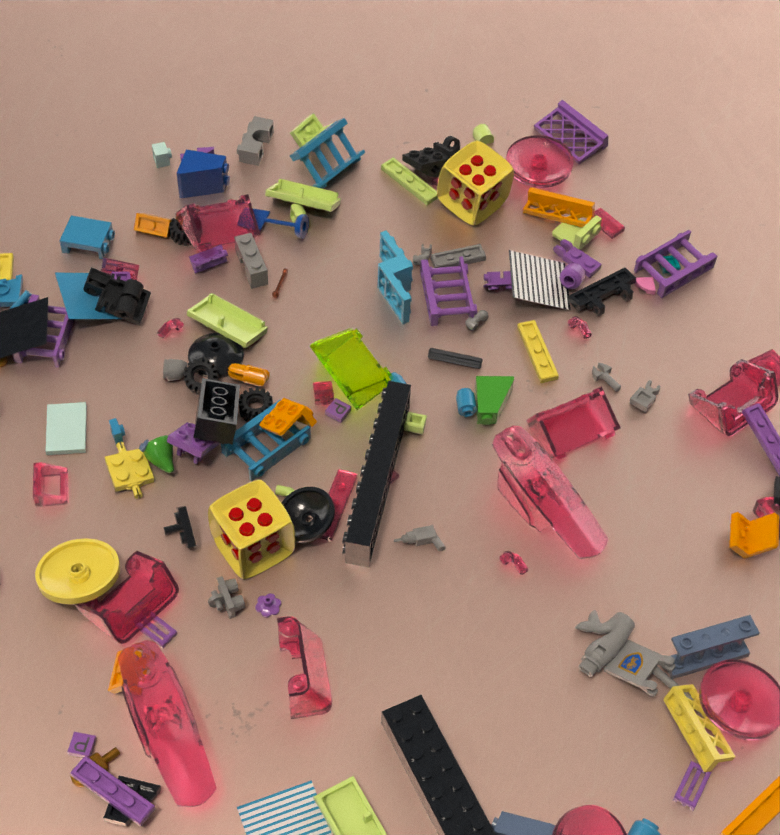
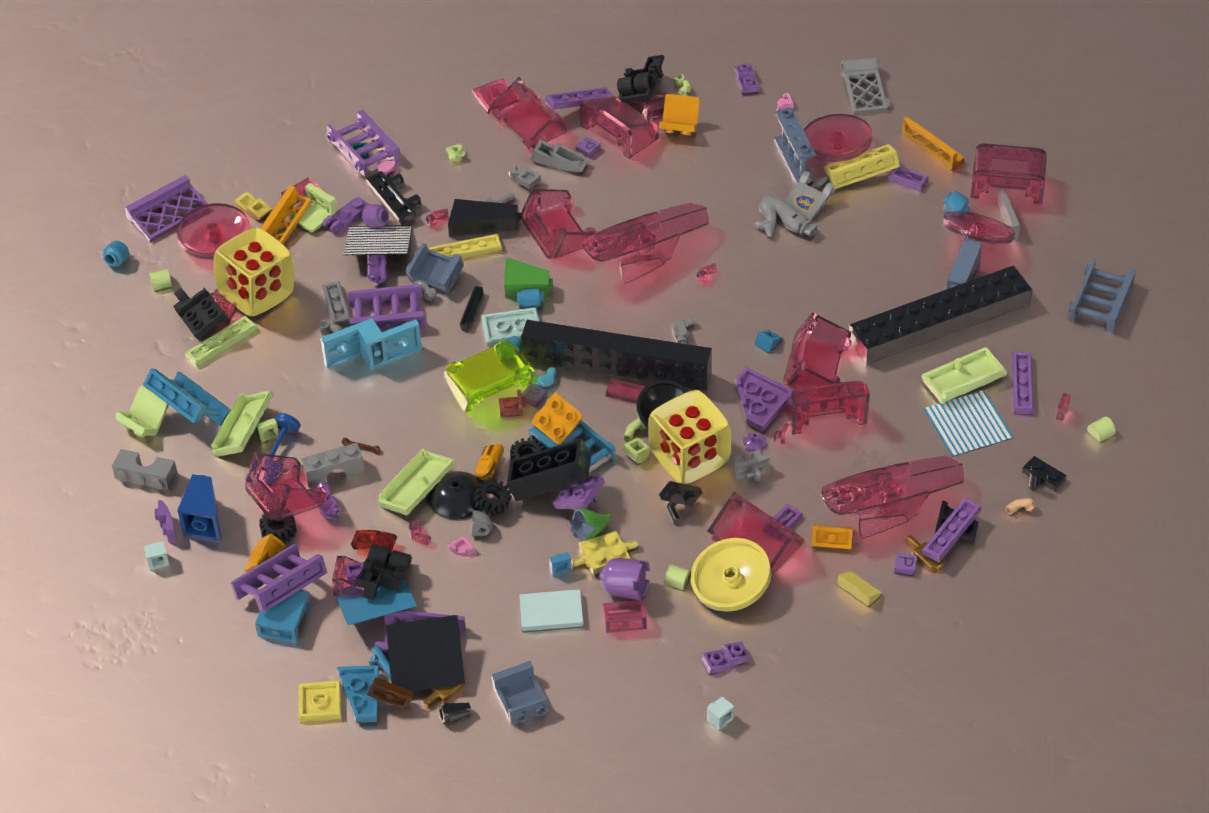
camera: 85 degrees left, 5 degrees down
none -> dark azure head [102,240,130,267]
none -> medium lavender fence [231,544,328,612]
none -> light yellow slope [234,191,272,220]
none -> clear red slope [350,530,397,551]
none -> sand blue panel [406,243,464,295]
none -> yellowish green plate [446,144,465,161]
none -> black slope [448,199,522,237]
none -> bright pink tile [448,535,475,555]
none -> light aqua tile [481,307,539,346]
none -> light grey slope [530,139,589,172]
none -> medium azure arm [534,367,556,388]
none -> medium lavender tile [576,136,600,158]
none -> clear pink windscreen [580,96,659,159]
none -> medium lavender cylinder [599,558,650,601]
none -> yellowish green brick [665,564,691,590]
none -> medium lavender plate [736,367,794,432]
none -> dark azure slope [755,330,783,352]
none -> clear pink hand [773,423,789,444]
none -> clear pink windscreen [782,312,852,394]
none -> light yellow slope [837,571,882,606]

